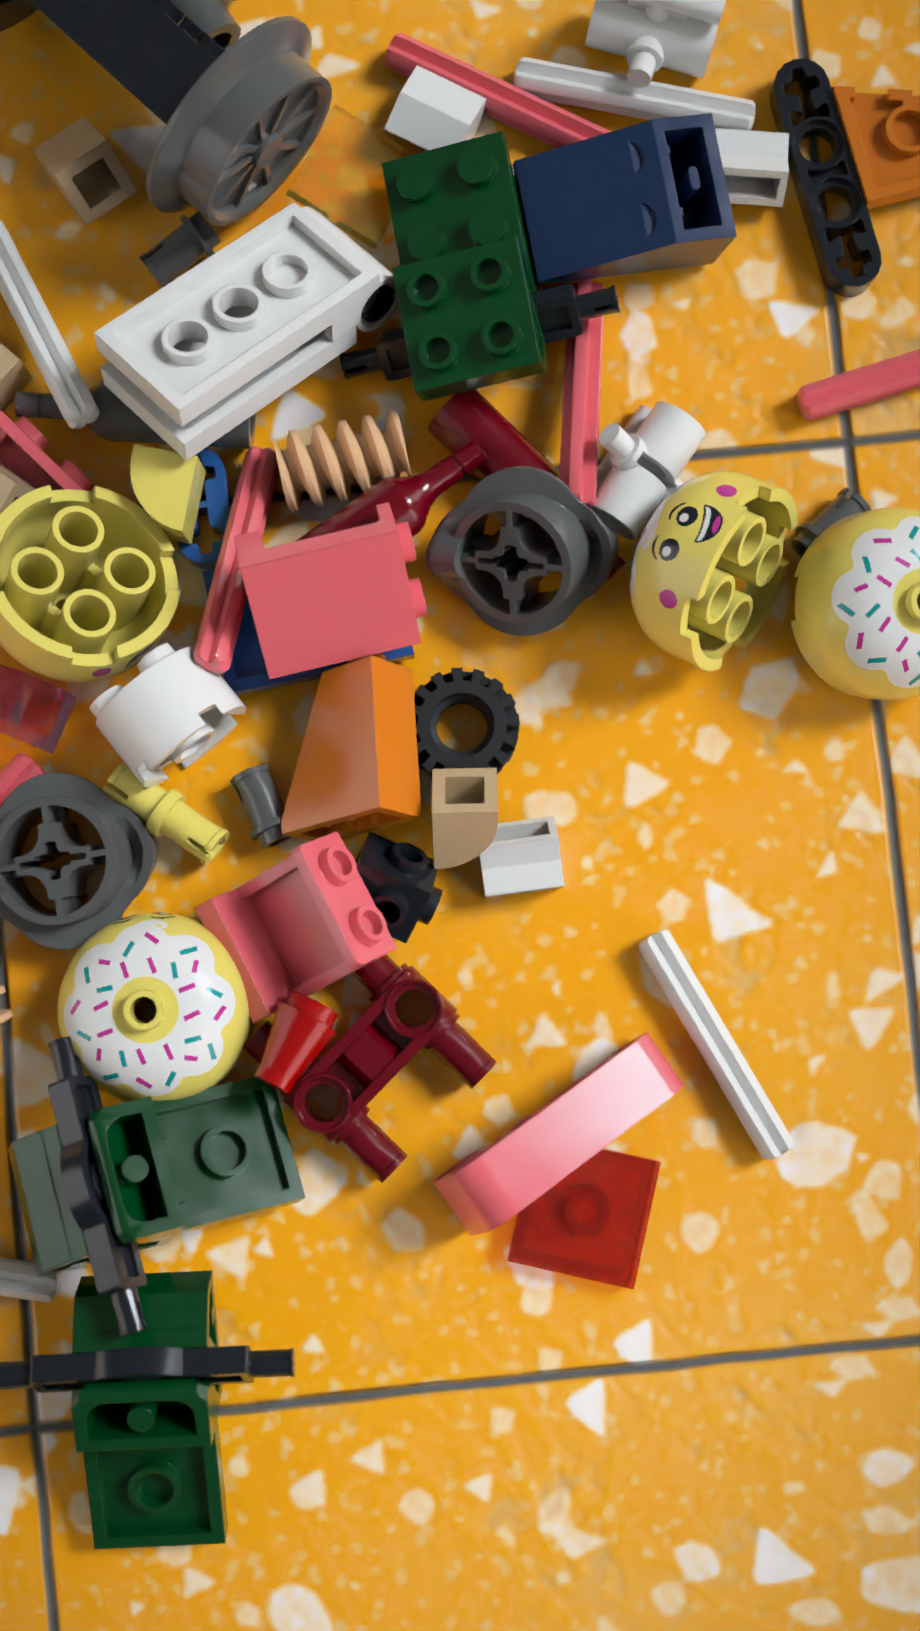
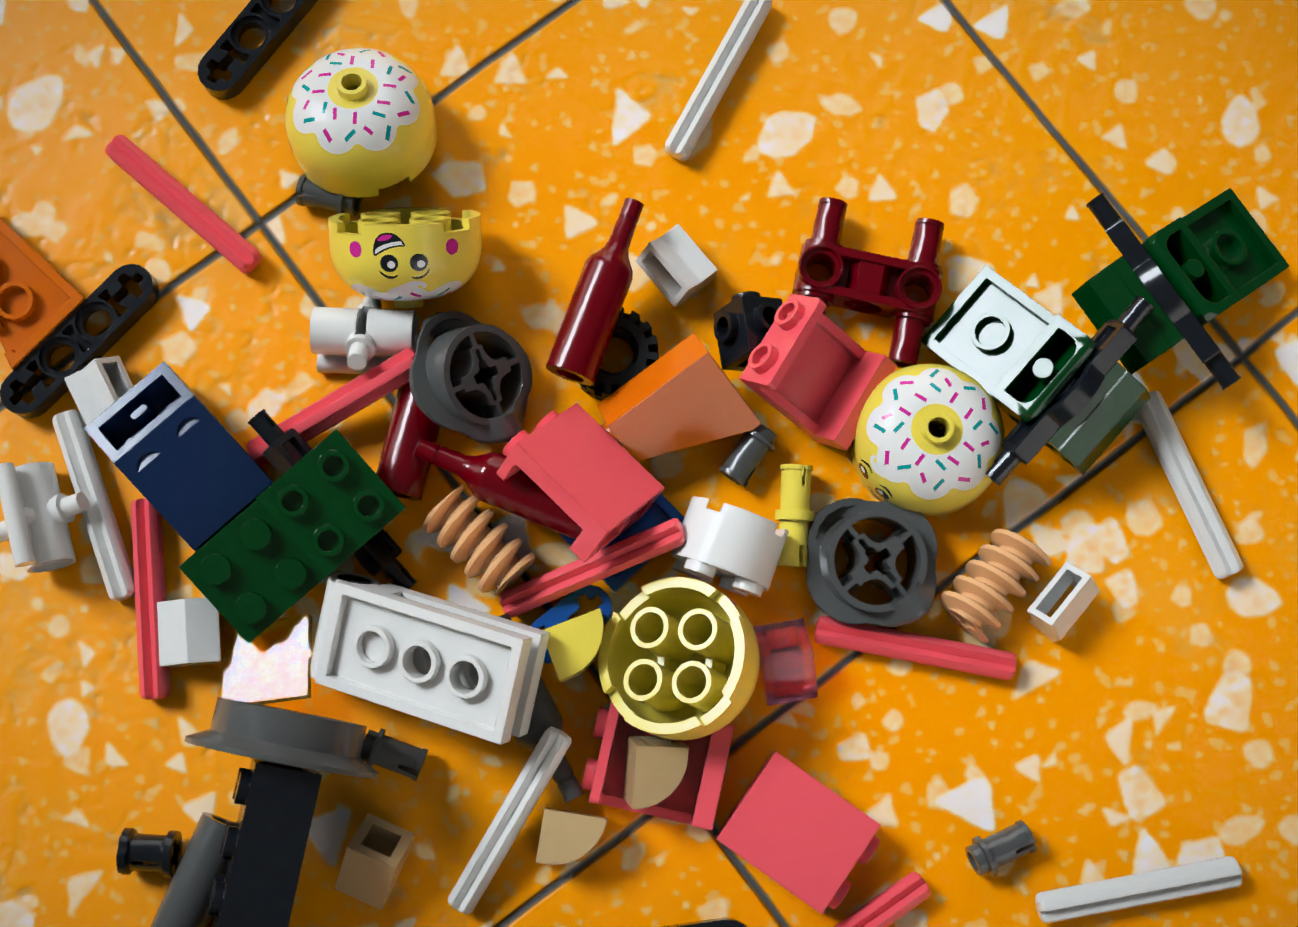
camera: 120 degrees left, 5 degrees down
red cone [254,991,338,1094] -> none
tan brick [432,767,498,869] -> none
coral beam [433,1032,684,1236] -> none
clear red plate [507,1148,661,1290] -> none
none -> dark red piece [546,198,644,386]

